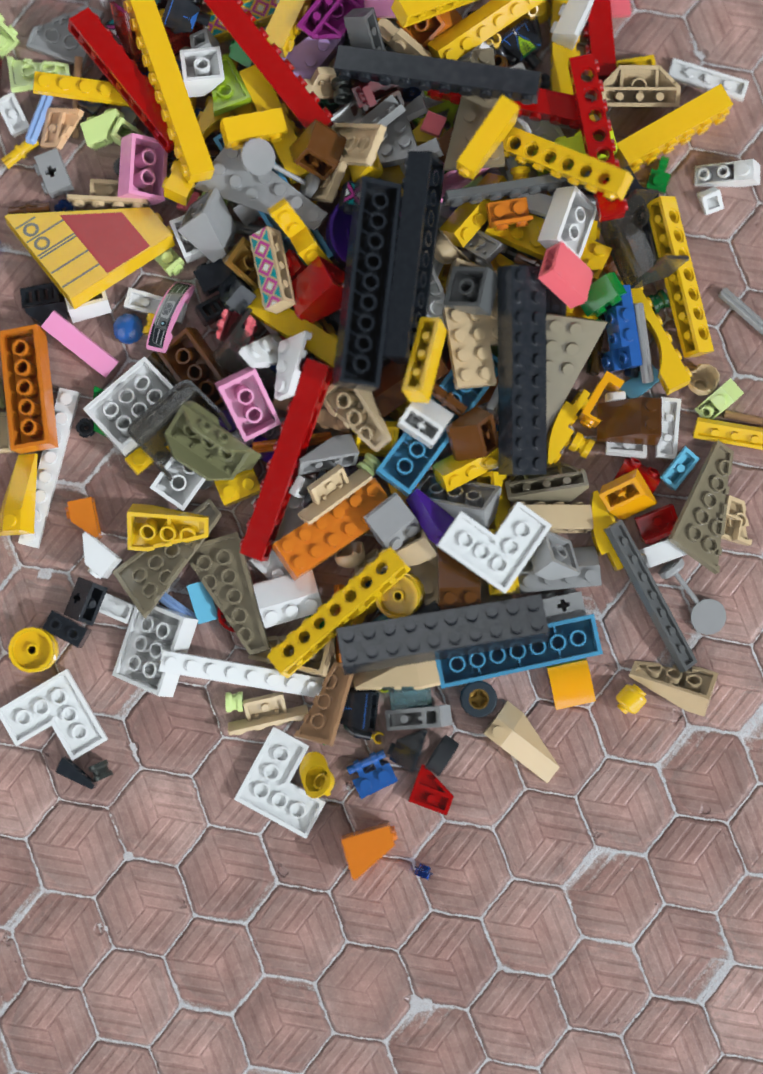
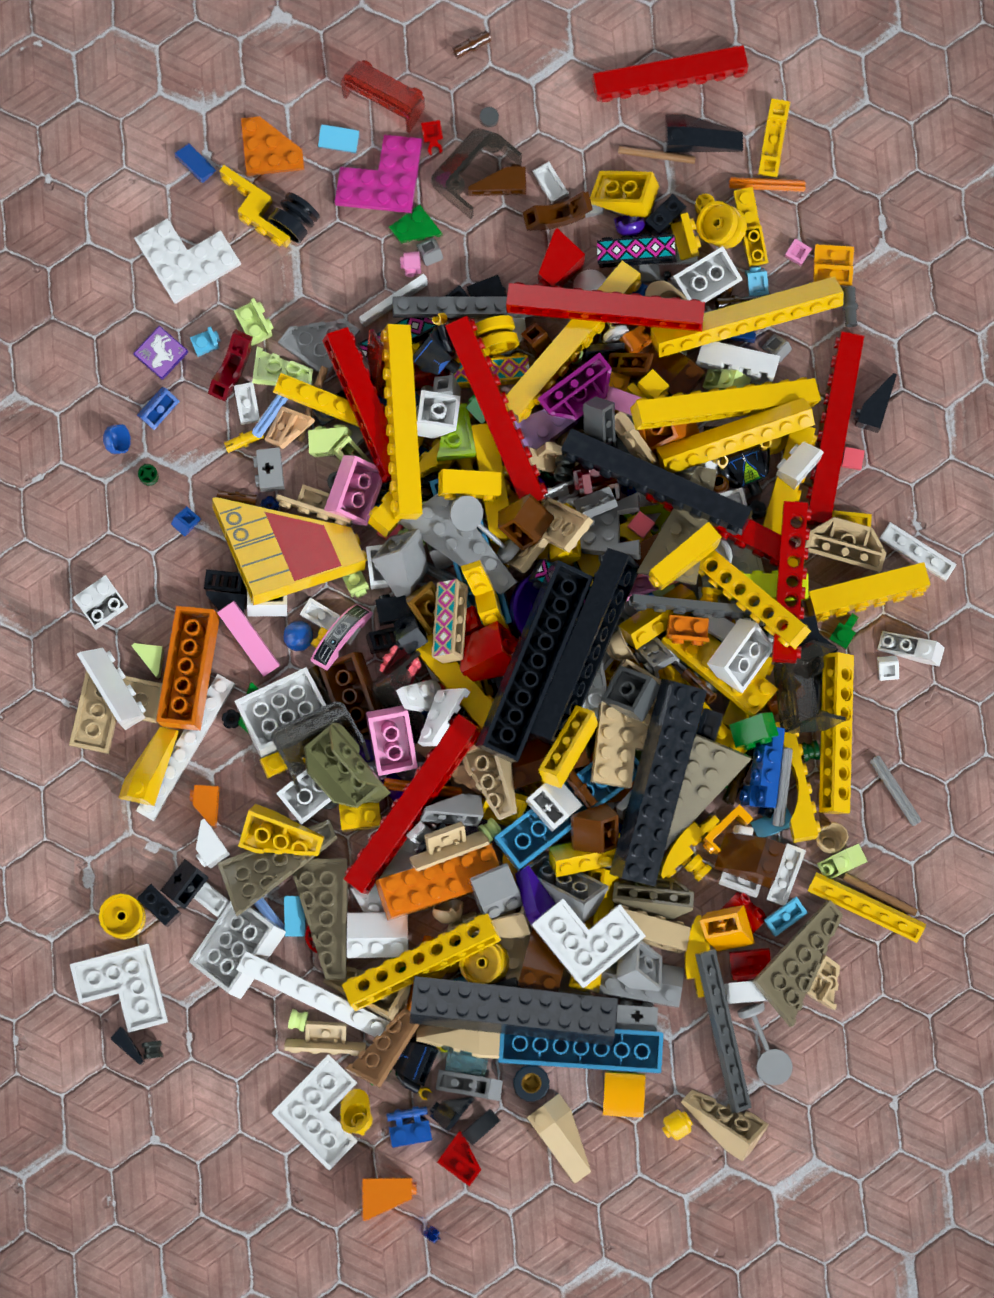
camera: 15 degrees right, 5 degrees down
coral brick [538,241,594,309] -> none

